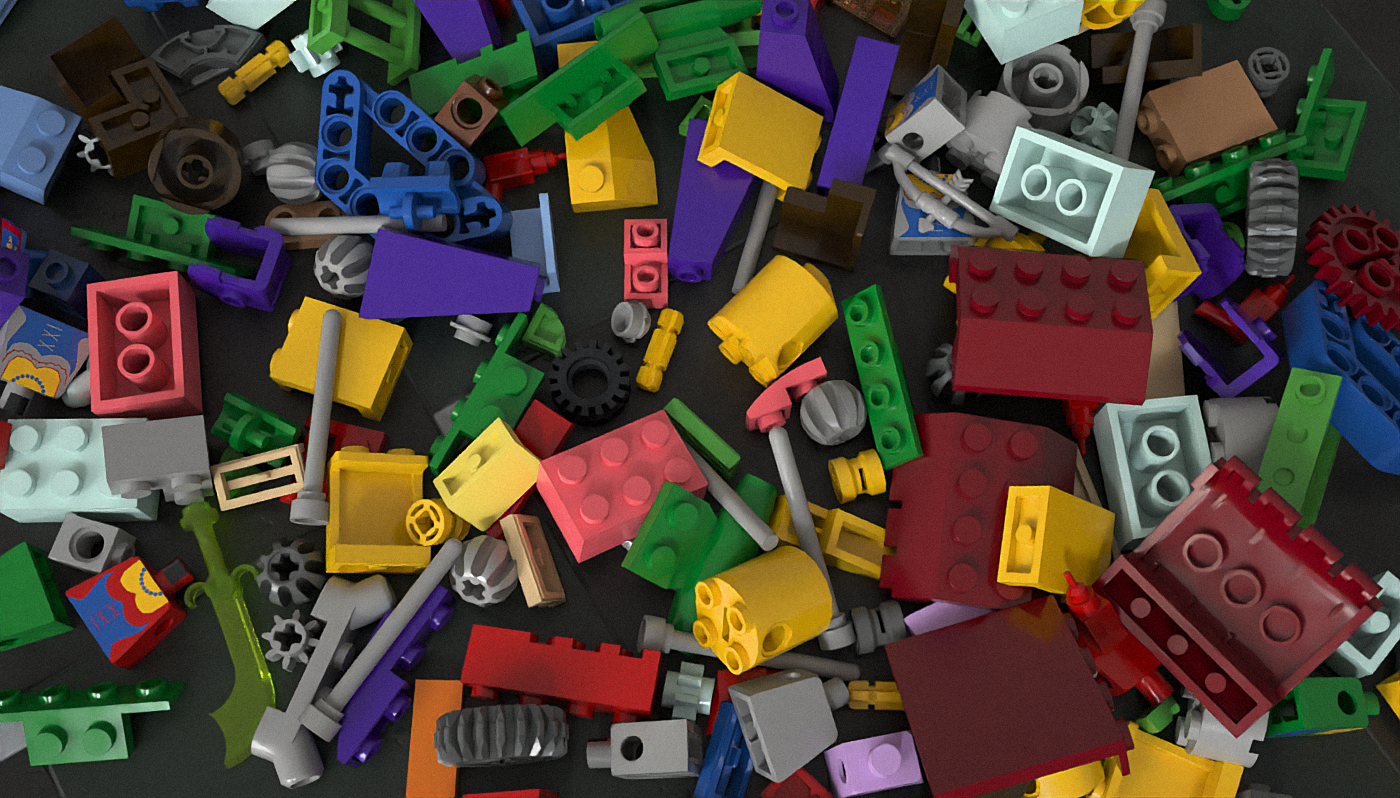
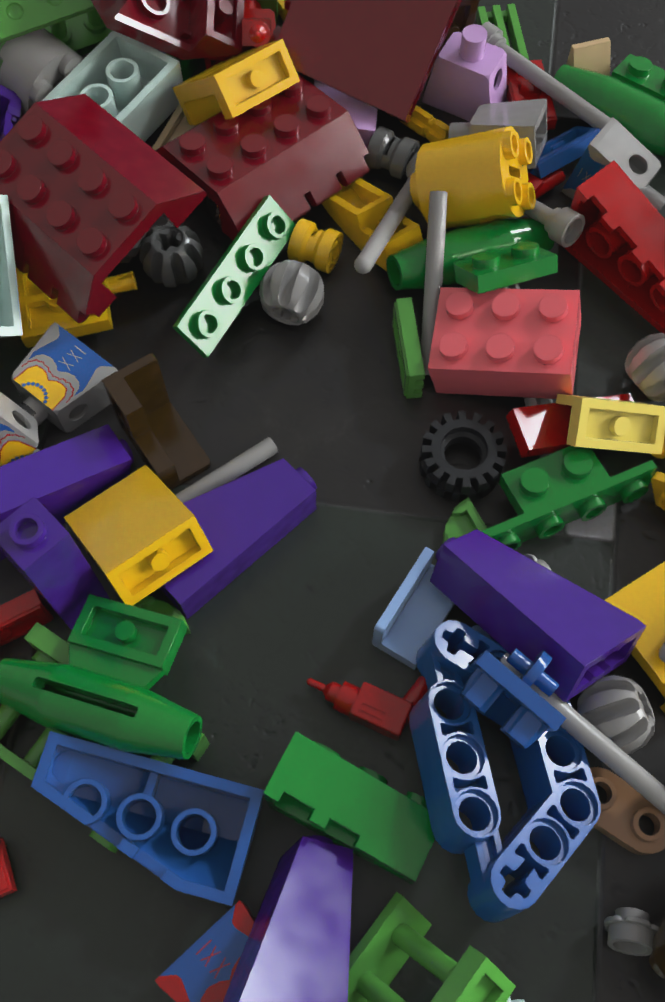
camera: 140 degrees left, 5 degrees down
light grey piece [266,141,325,206] -> none
reddish brown brick [433,74,509,149] -> none
tan tile [499,514,566,607] -> none
green bracket [500,11,660,147] -> none
yellow wedge [557,41,658,213] -> none
light grey plate [611,300,651,343] -> none
coral slope [624,219,668,309] -> none
yellow axle [636,308,684,393] -> none
light aqua gear [661,661,715,723] -> none
yellow cylinder [707,255,838,387] -> none
coral slope [745,357,827,433] -> none
light grey piece [884,143,1020,243] -> none

